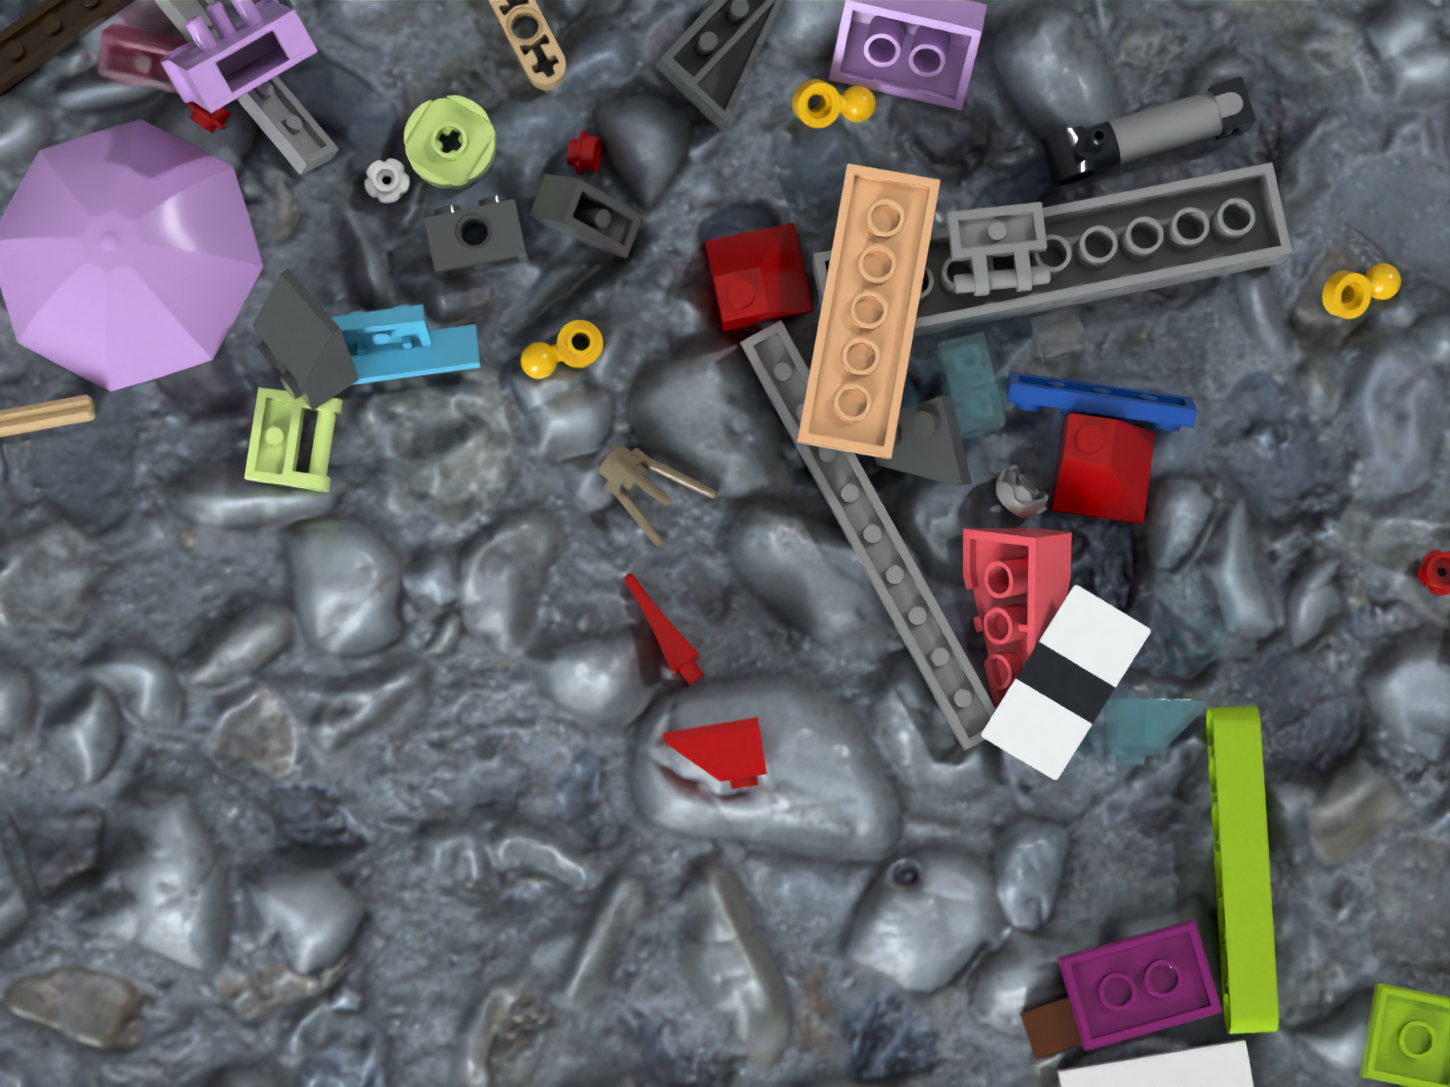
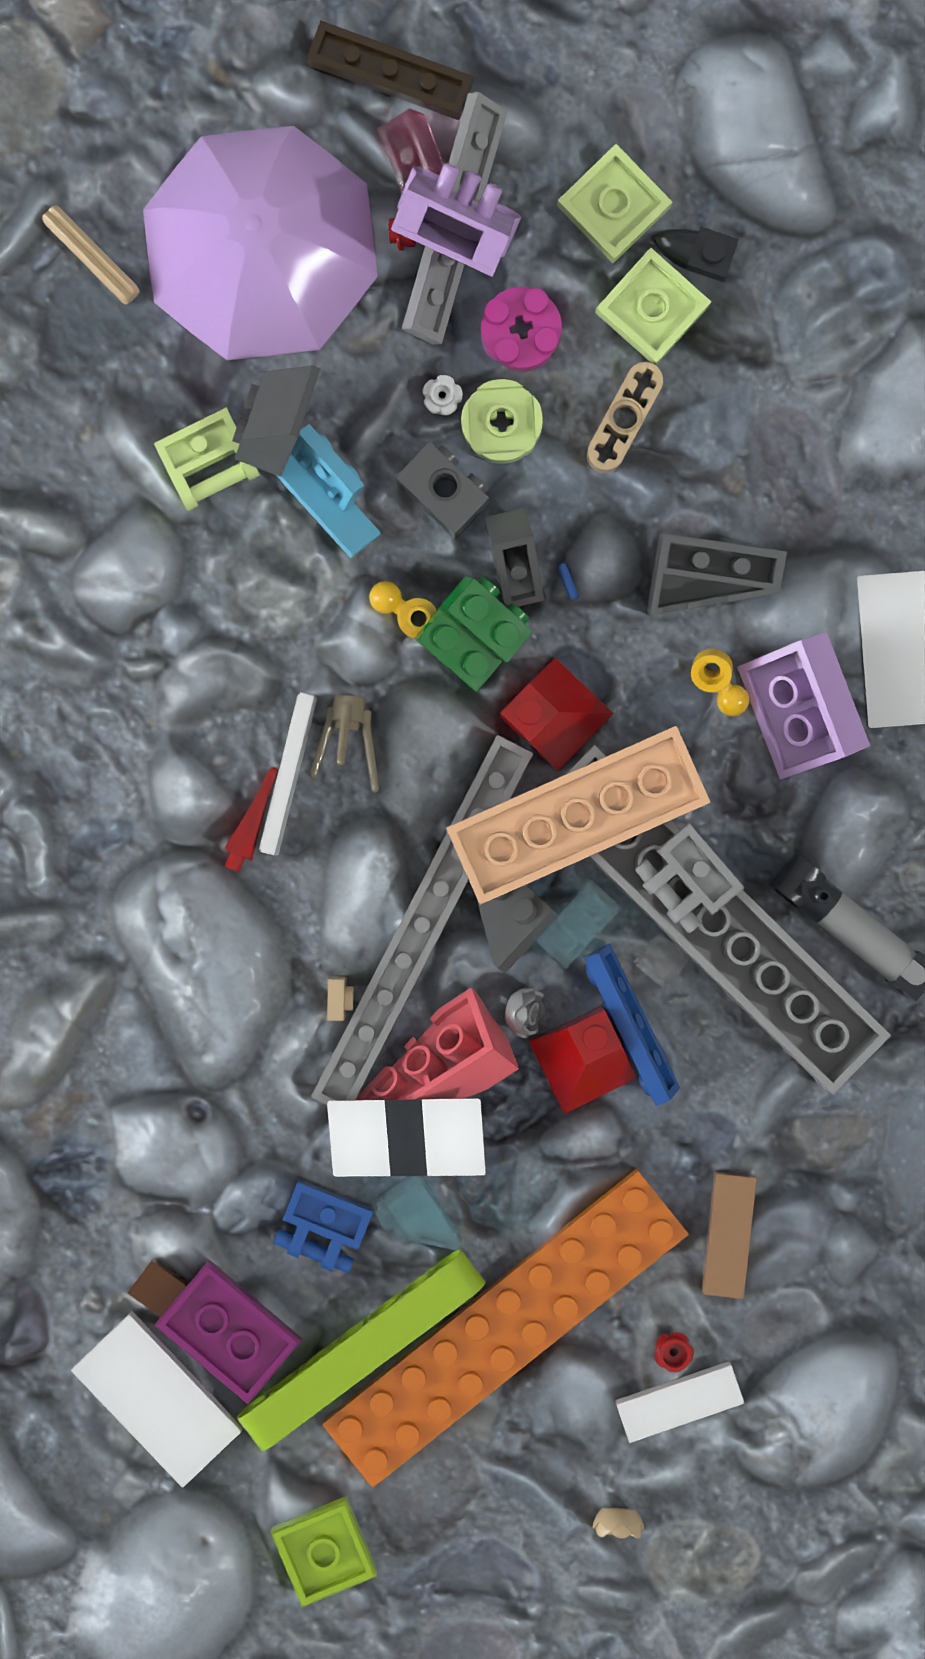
camera: 55 degrees right, 5 degrees up
red plate [567,130,601,176] -> none
red slope [663,717,767,790] -> none
yellow plate [1322,263,1401,319] -> none
none -> white tile [259,692,317,855]
none -> blue plate [273,1179,374,1273]
none -> orange plate [322,1168,689,1488]
none -> tan plate [327,976,354,1021]
none -> green plate [414,576,533,692]
none -> dark pink plate [481,287,562,372]
none -> blue piece [557,563,579,601]
none -> medium nougat tile [702,1171,757,1299]

